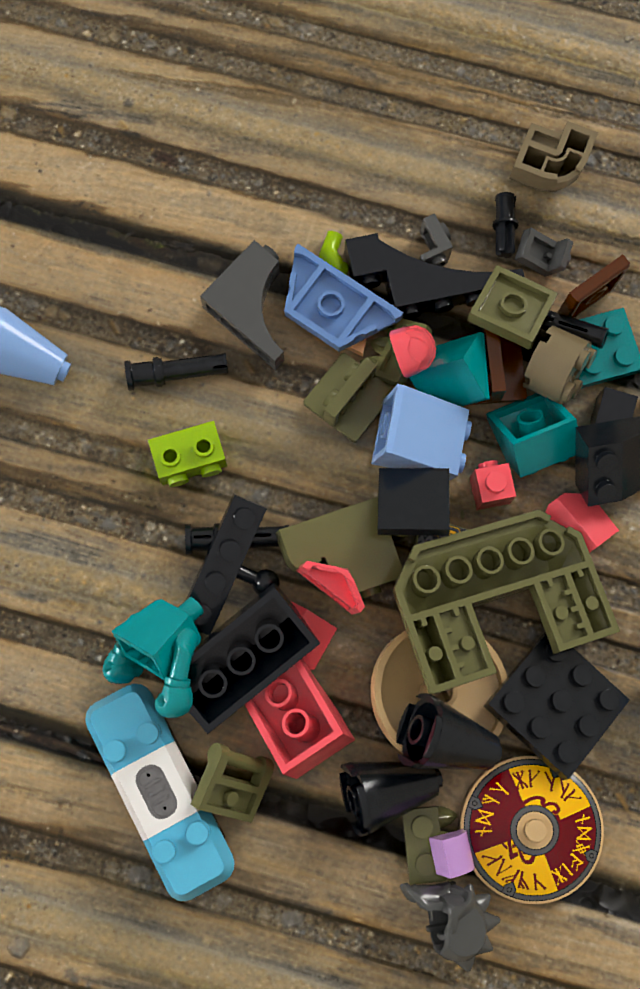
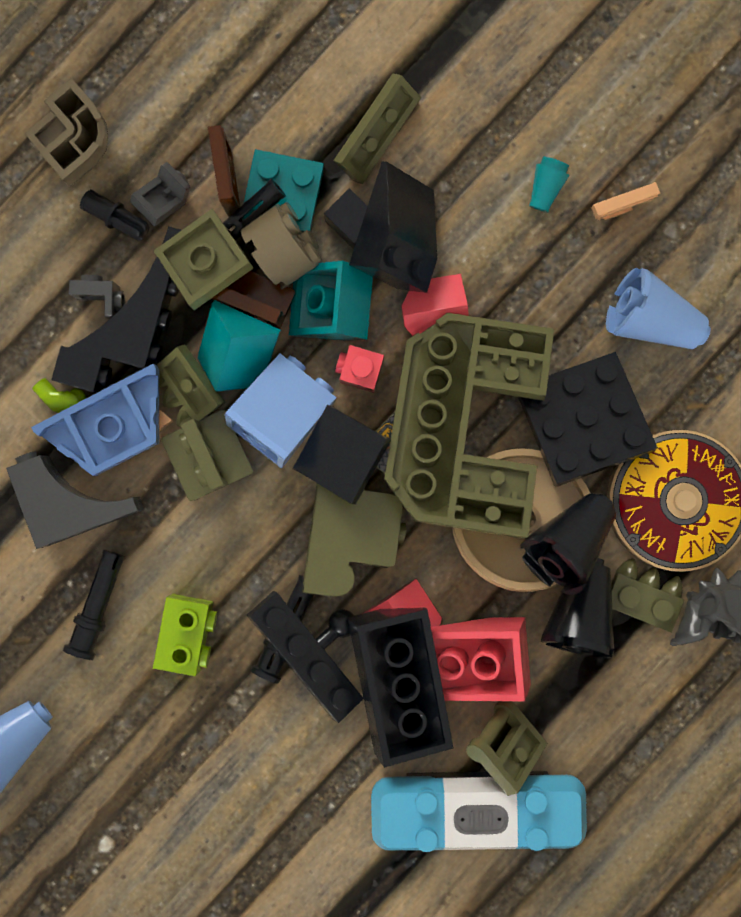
camera: 60 degrees left, 10 degrees up
teal torso [102,597,204,718] -> none
coral slope [296,561,365,615] -> none
coral piece [389,325,436,378] -> none
lavender brick [429,829,475,879] -> none

